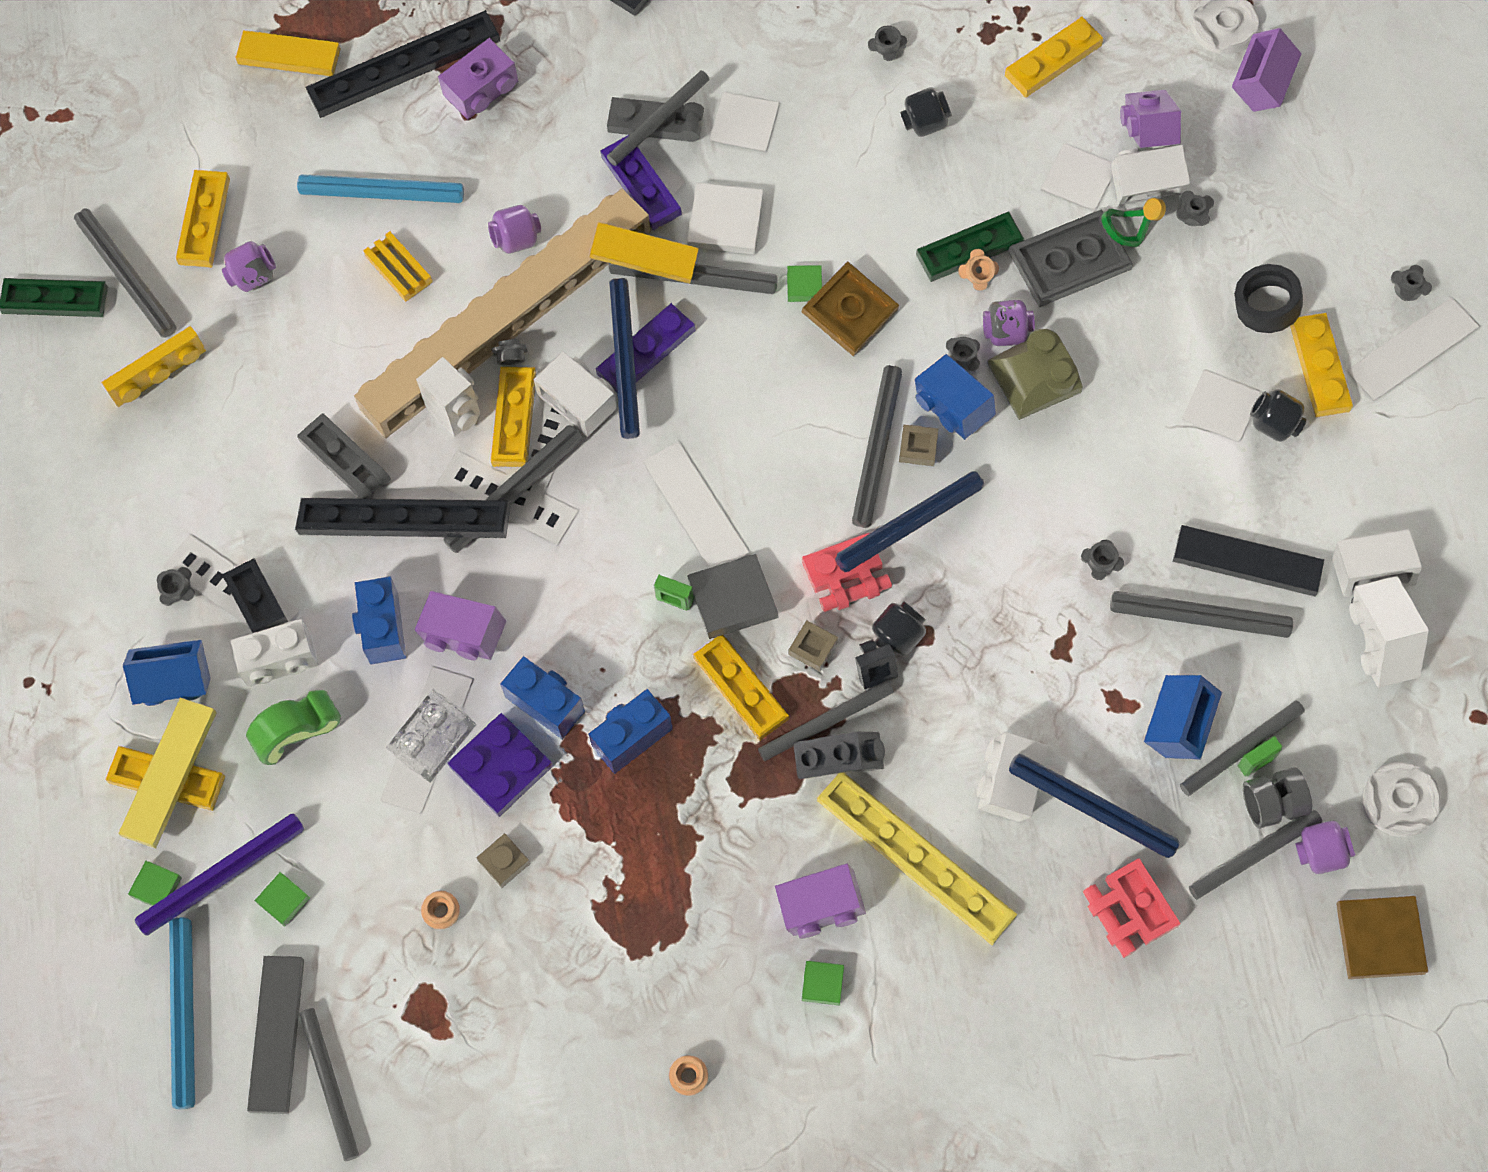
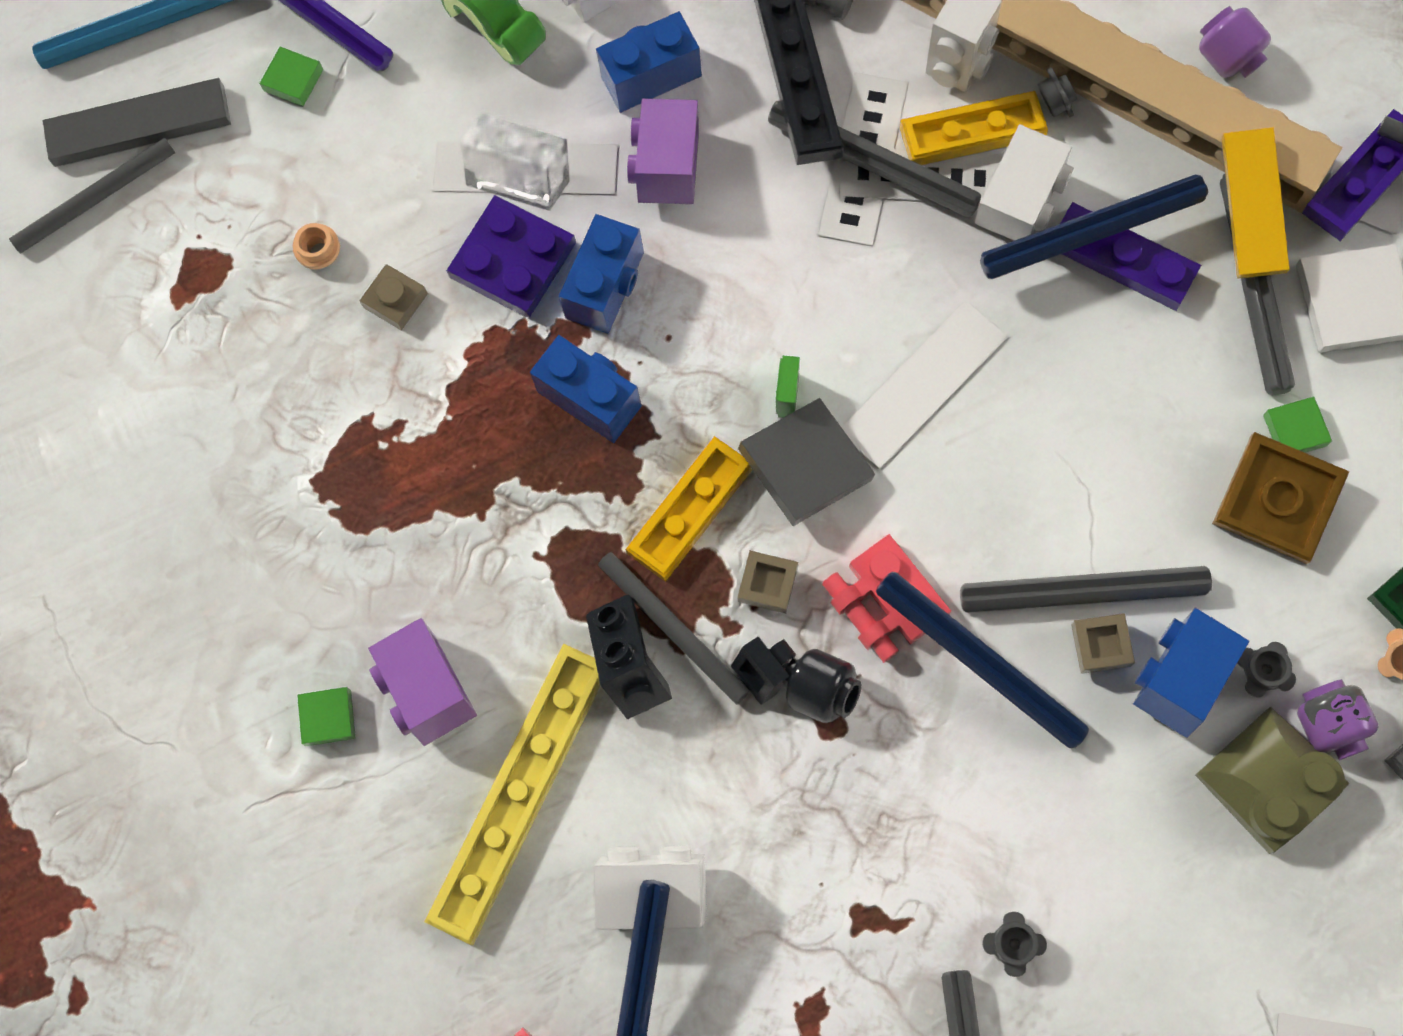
camera: 80 degrees right, 5 degrees up
light nougat plate [669,1055,708,1096] -> none

